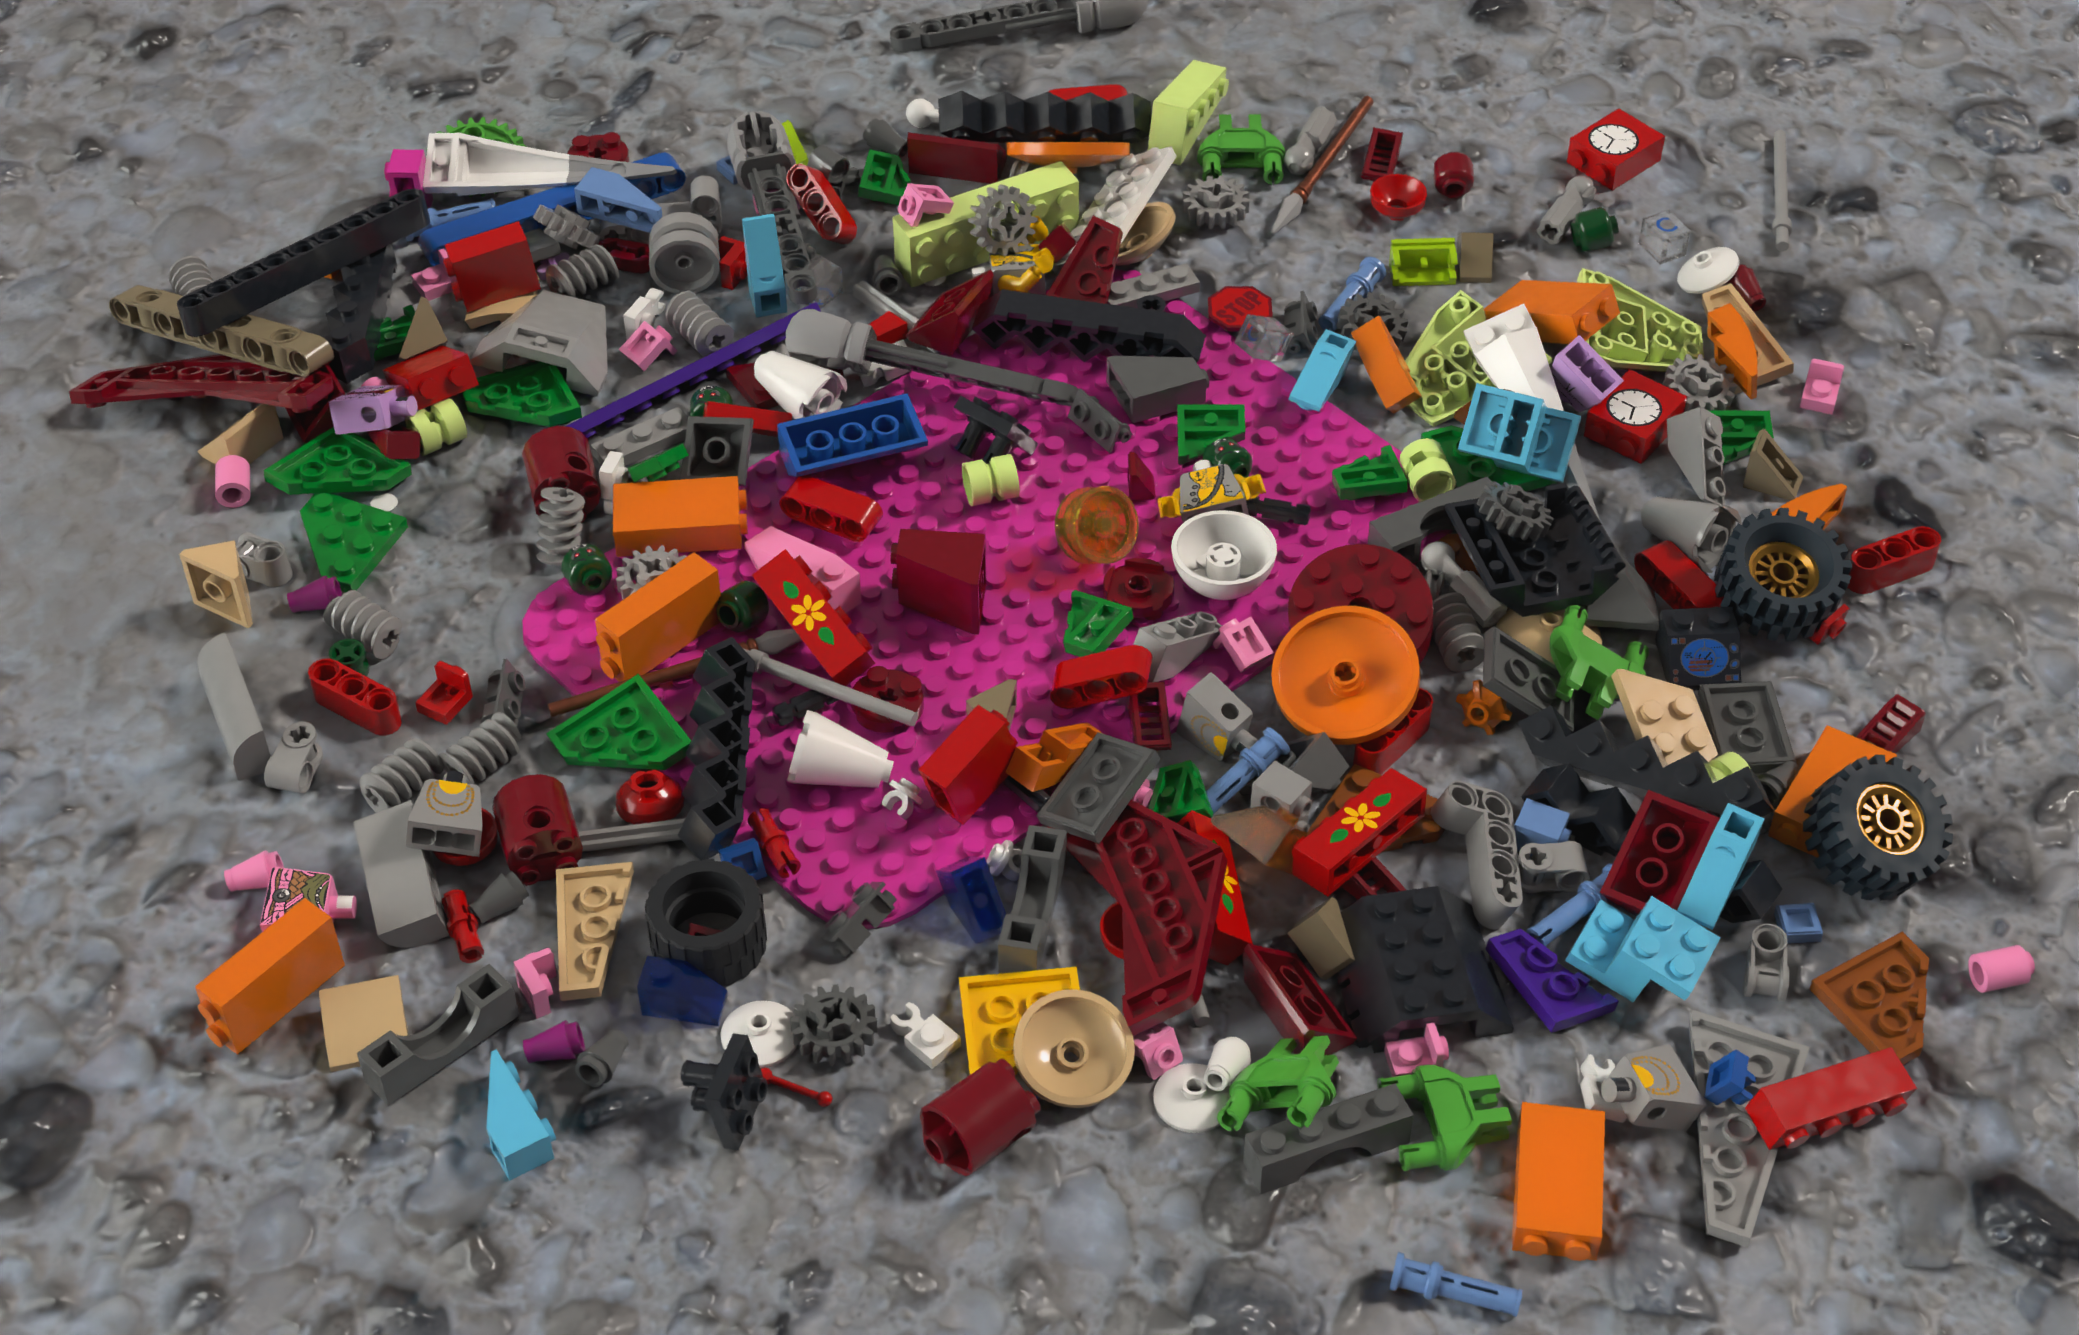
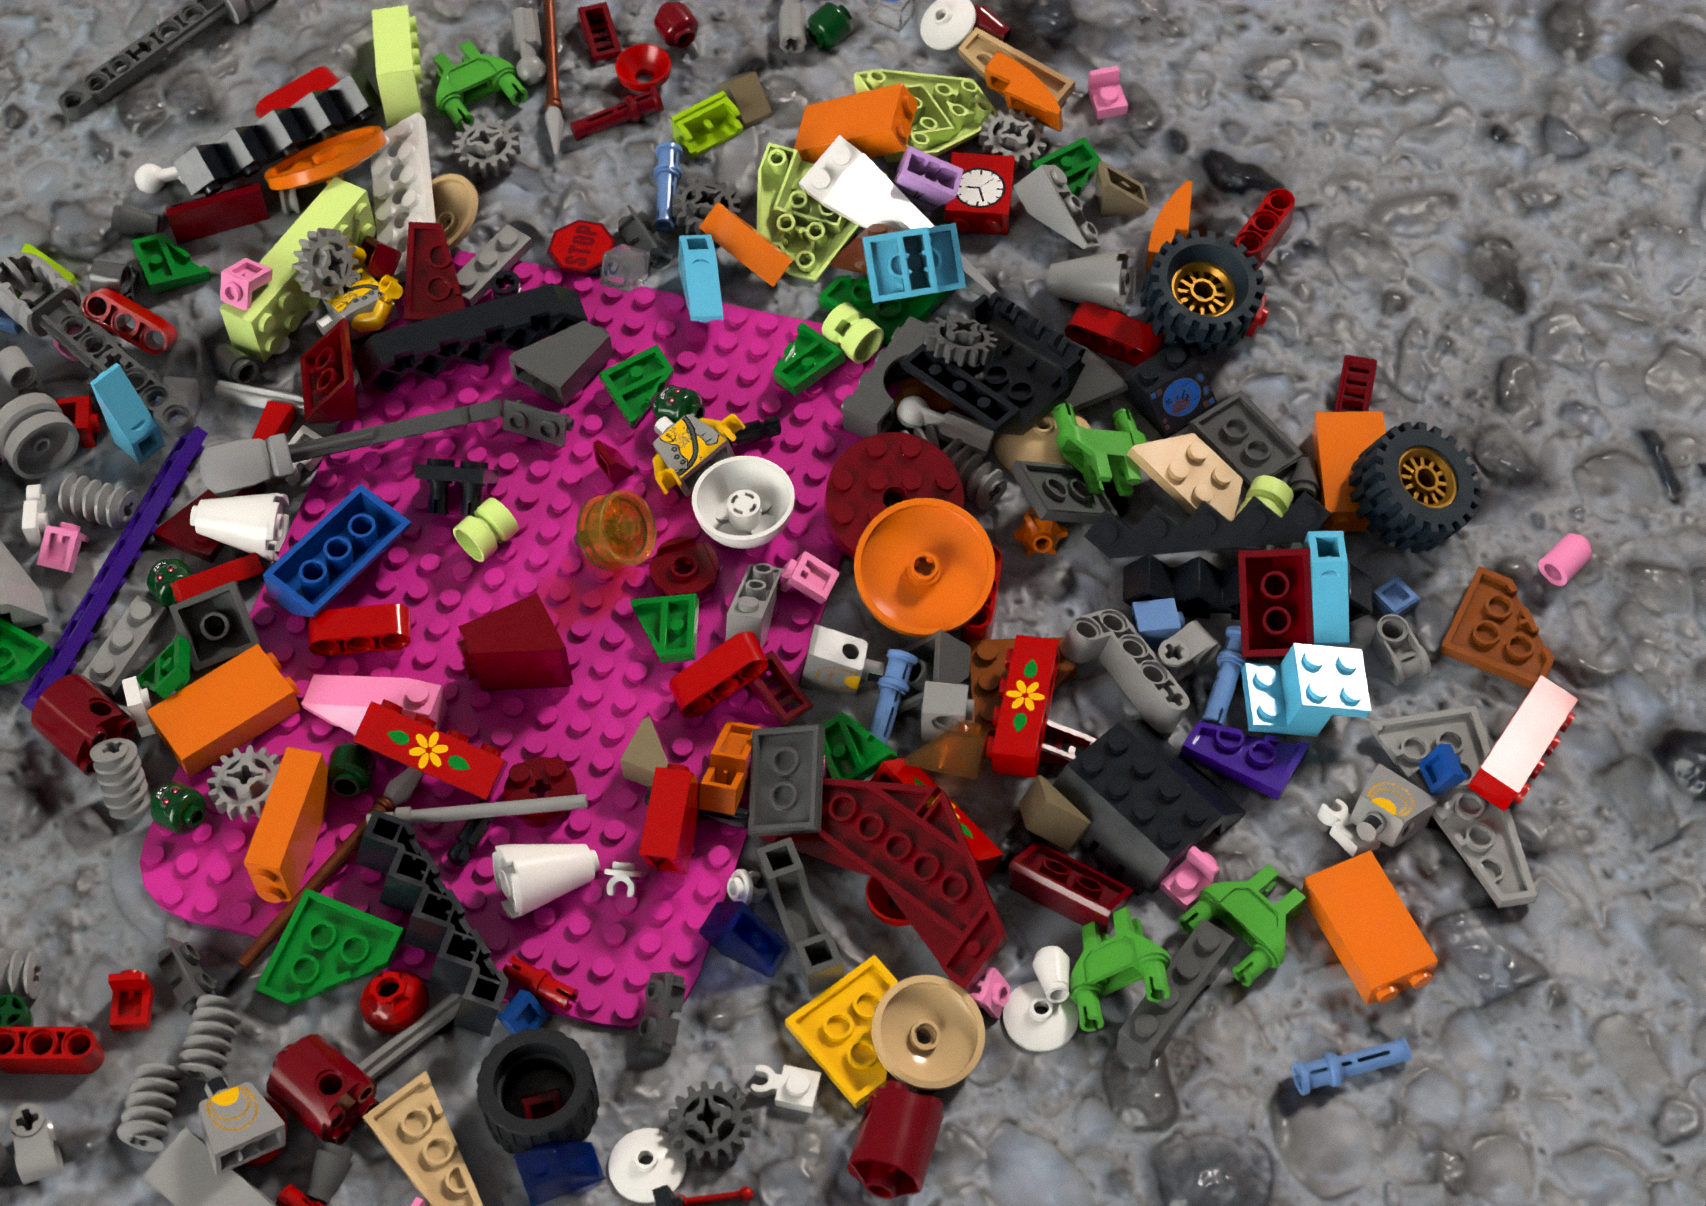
camera: 30 degrees left, 10 degrees up
none -> dark red pin [569,85,664,141]

